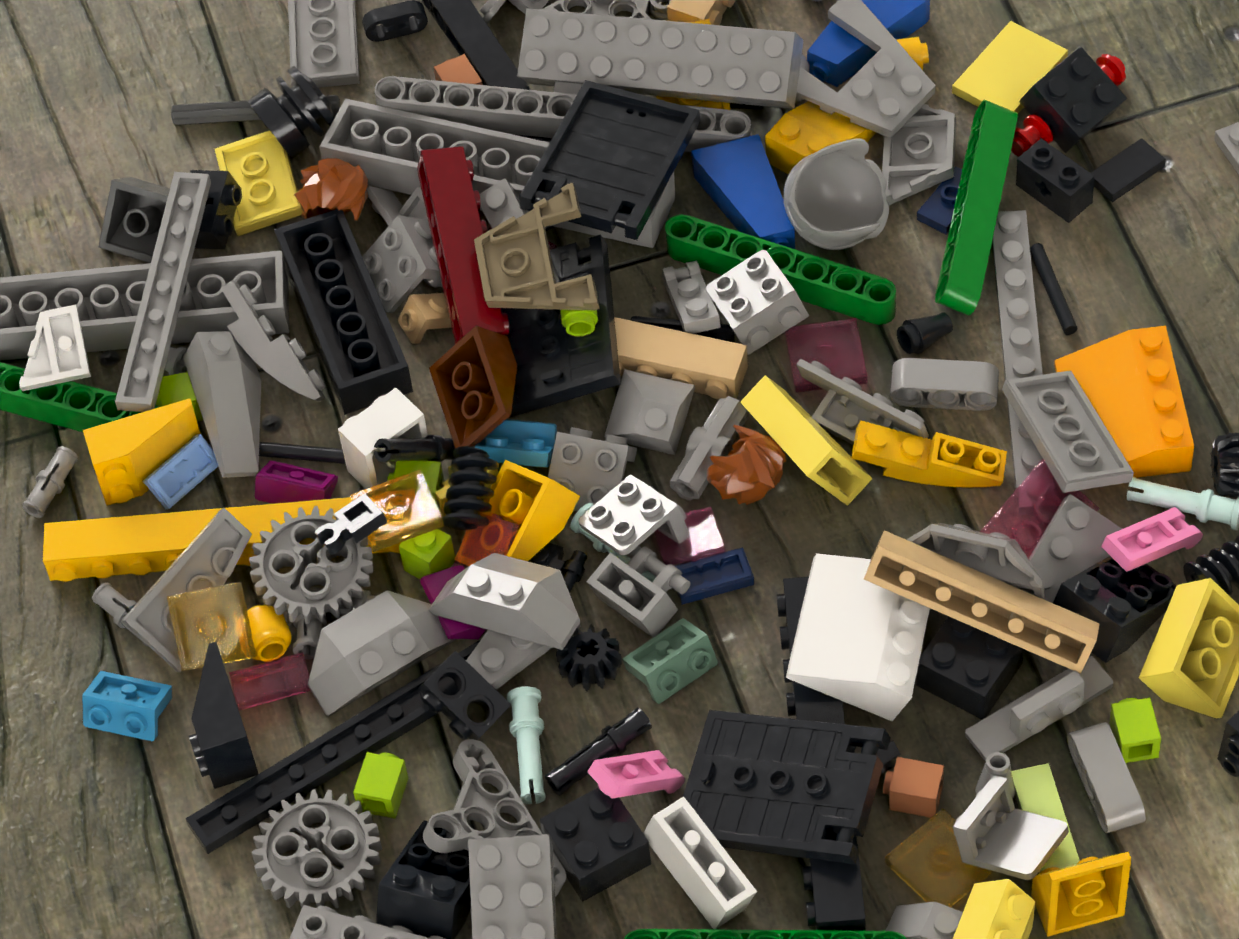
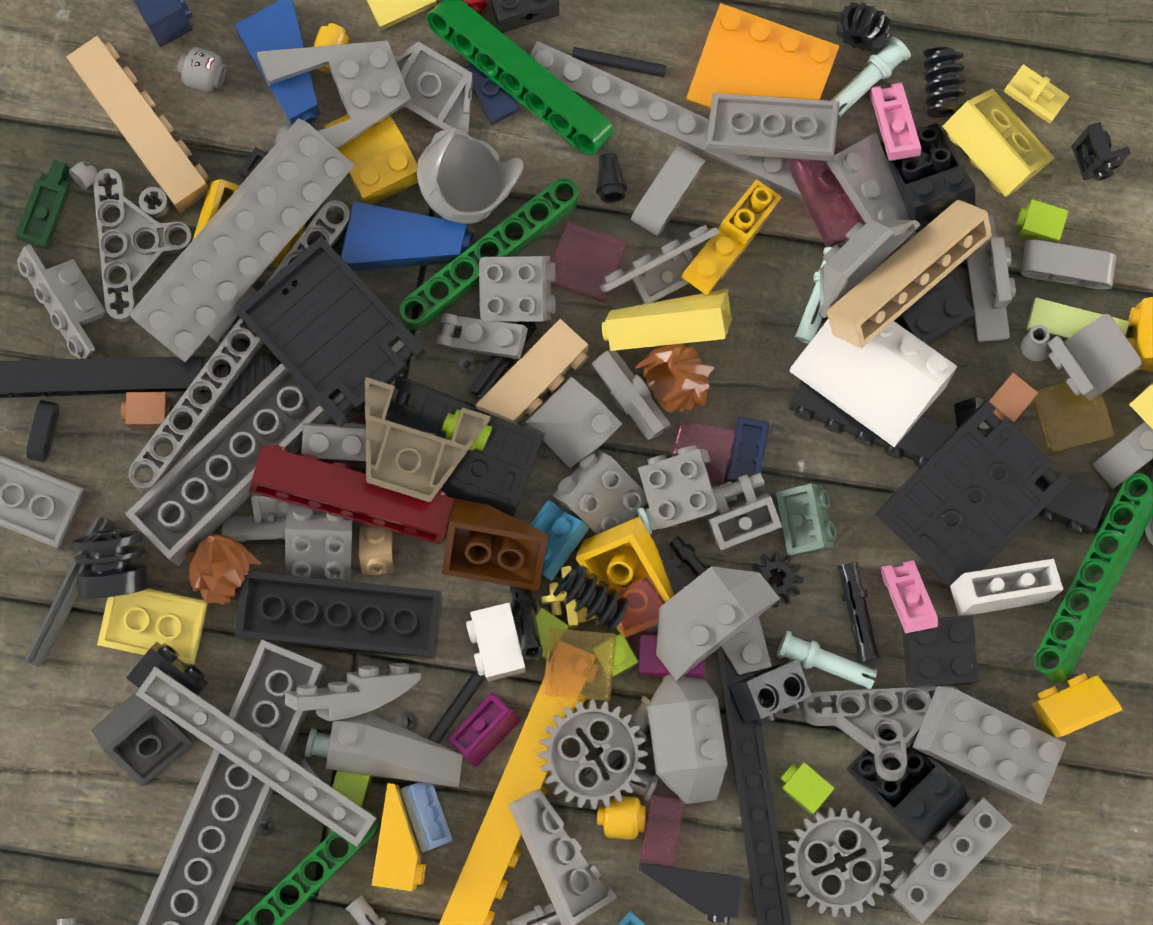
camera: 70 degrees left, 25 degrees up
white wing [19,305,91,391] -> none
clear yellow plate [167,582,256,671] -> none
plate [315,493,388,555] -> none

